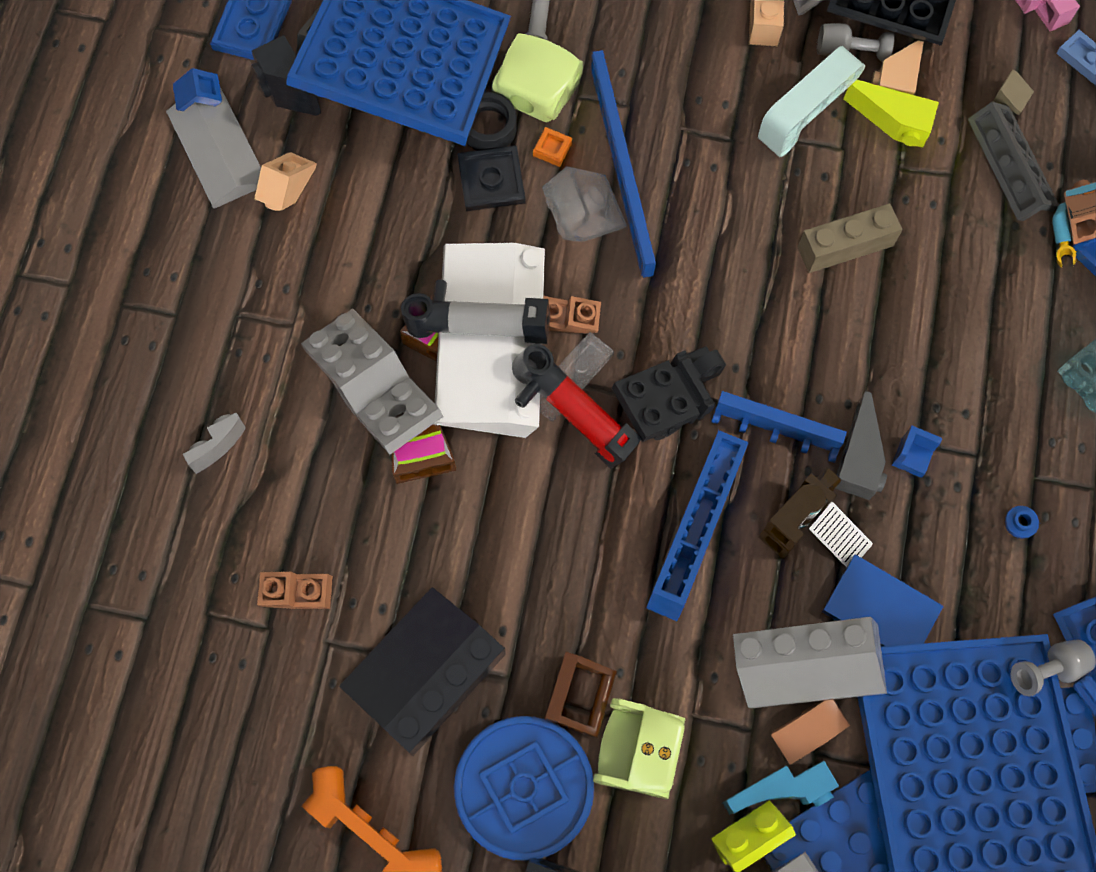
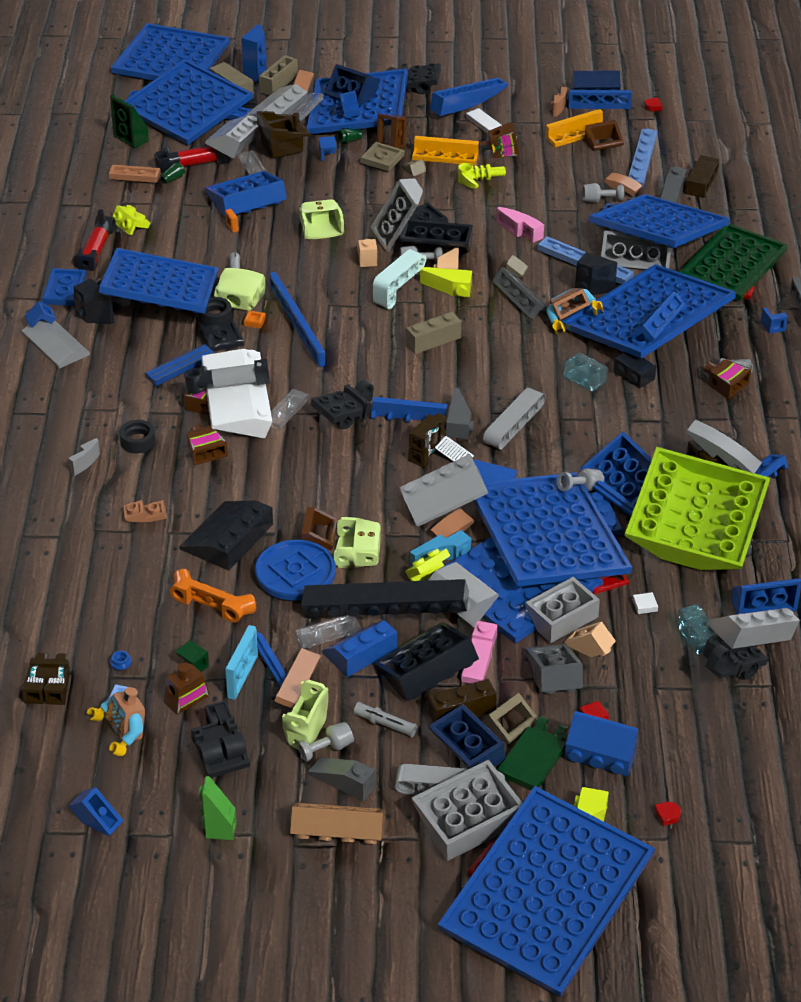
camera: 10 degrees left, 30 degrees down
light nougat slope [254,152,317,211] -> none
light grey bracket [301,308,444,455] -> none
piece [512,344,642,469] -> none
clear slope [542,166,627,242] -> none
nougat slope [543,296,601,333] -> none
blue slope [646,430,749,621] -> none
blue panel [892,426,942,478] -> none
blue plate [1005,506,1039,539] -> none
none -> black tyre [119,420,156,453]
none -> blue tile [145,344,215,386]
none -> light grey beam [483,387,546,450]

